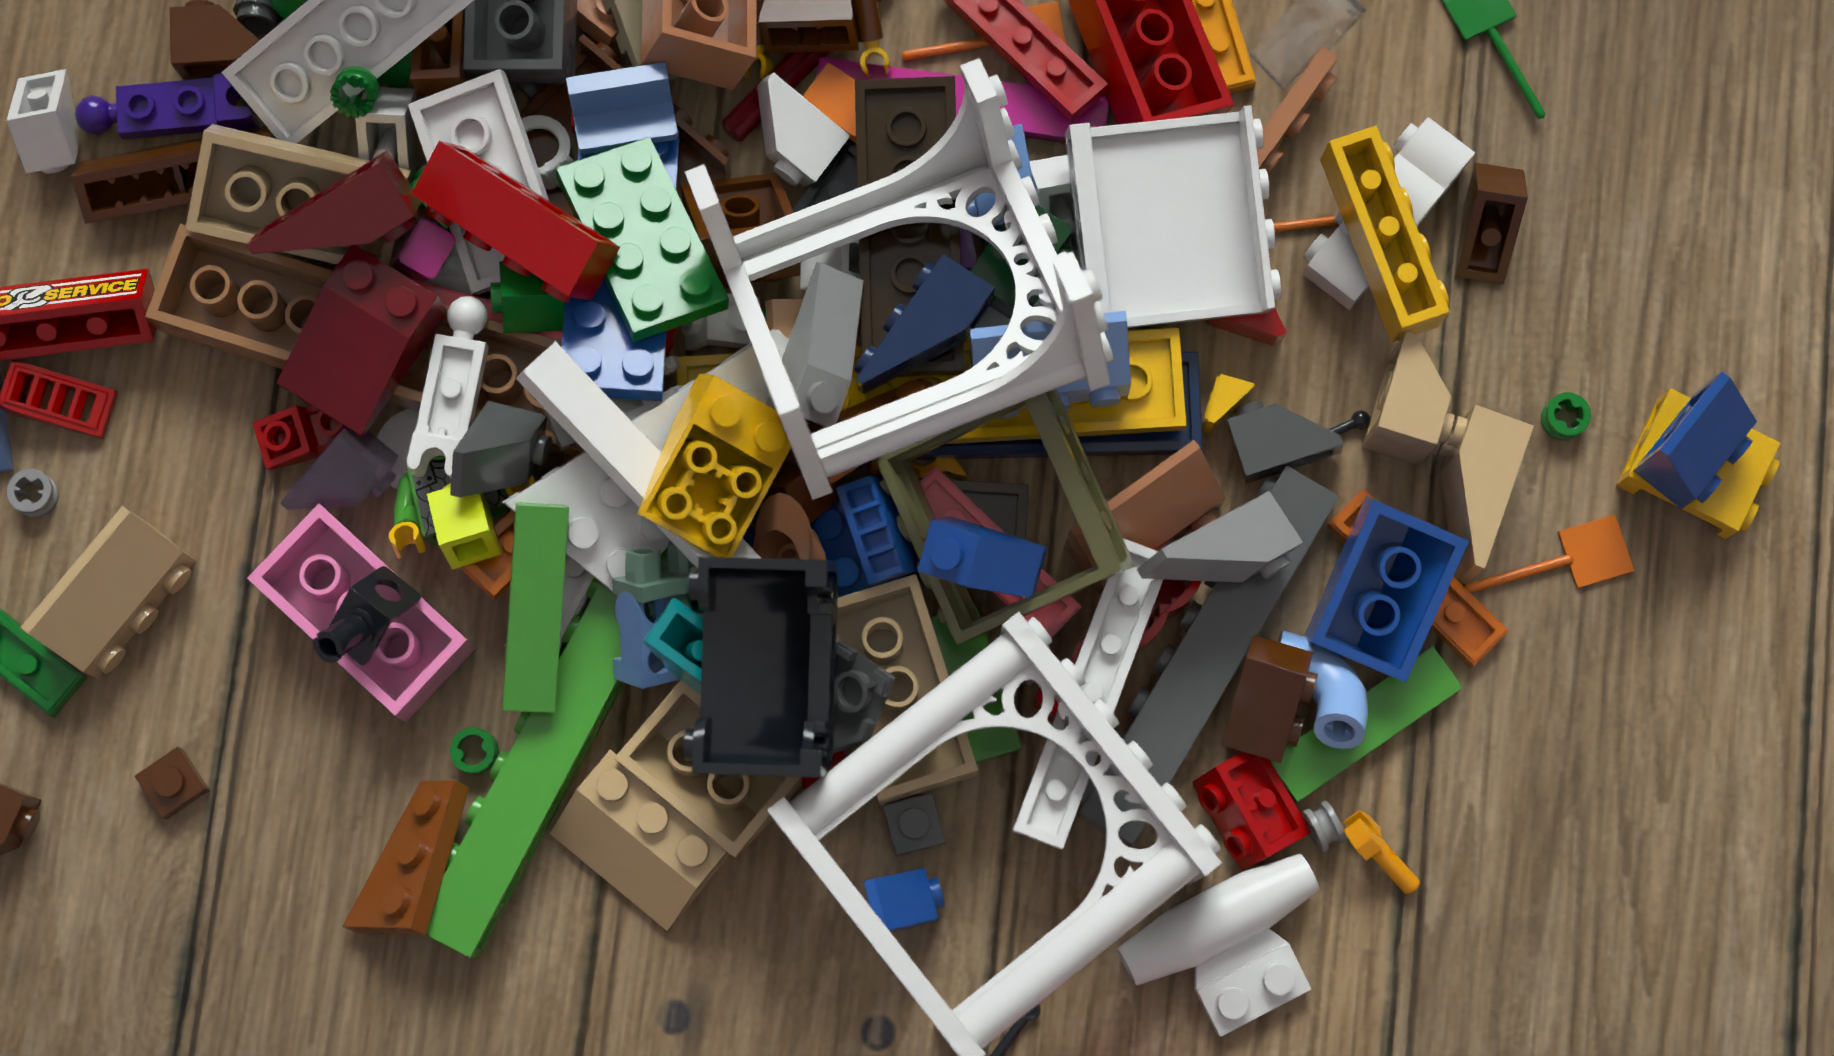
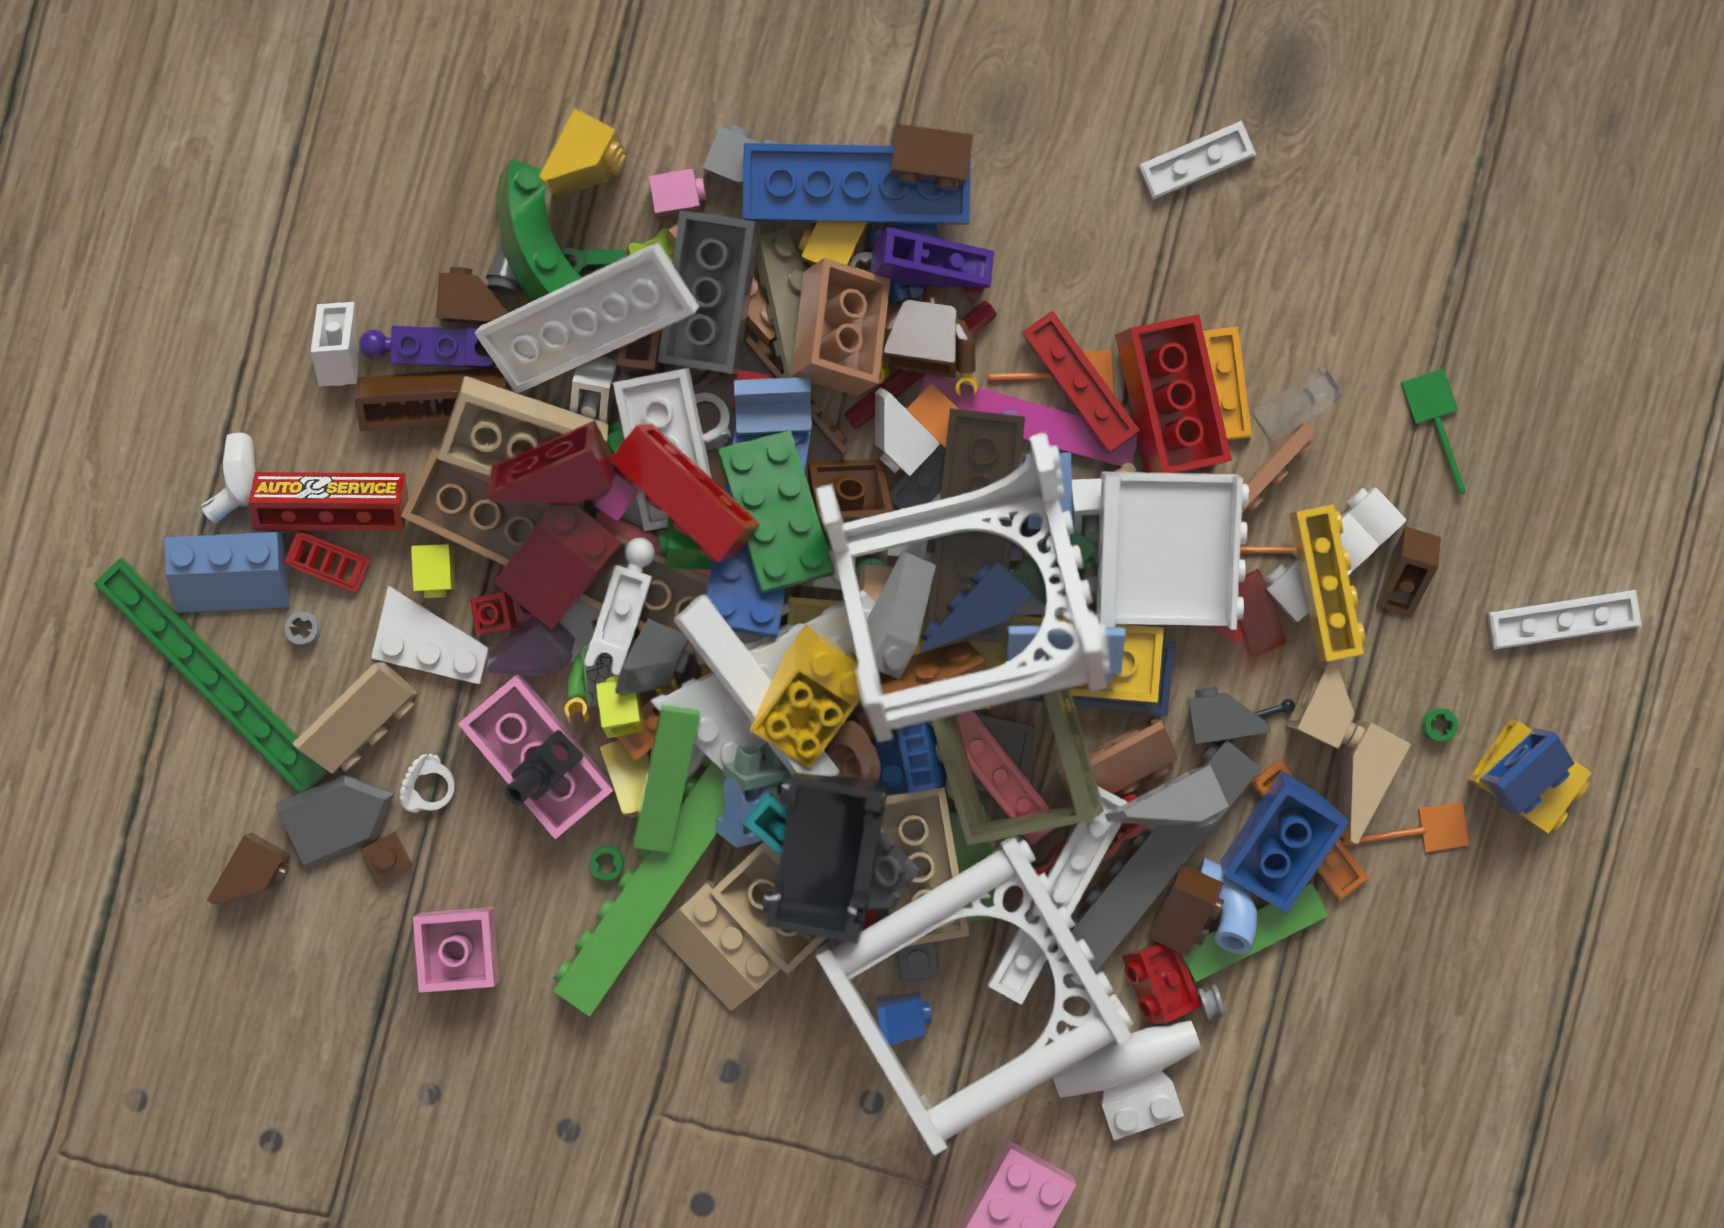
camera: 10 degrees right, 10 degrees up
green bush [330,66,380,118] -> none
dark orange wing [342,780,469,935] -> none
blue slope [918,516,1047,598] -> none
yellow slope [1201,374,1255,434] -> none
light orange bar [1343,810,1420,894] -> none
none -> dark grey tile [276,774,395,869]
none -> white wing [371,586,490,684]
none -> white piece [399,754,455,813]
none -> neon yellow brick [411,544,456,598]
none -> bright pink brick [413,907,500,993]
none -> light yellow slope [600,741,650,818]
none -> clear red slope [1238,569,1287,657]
none -> white tile [1487,590,1642,650]

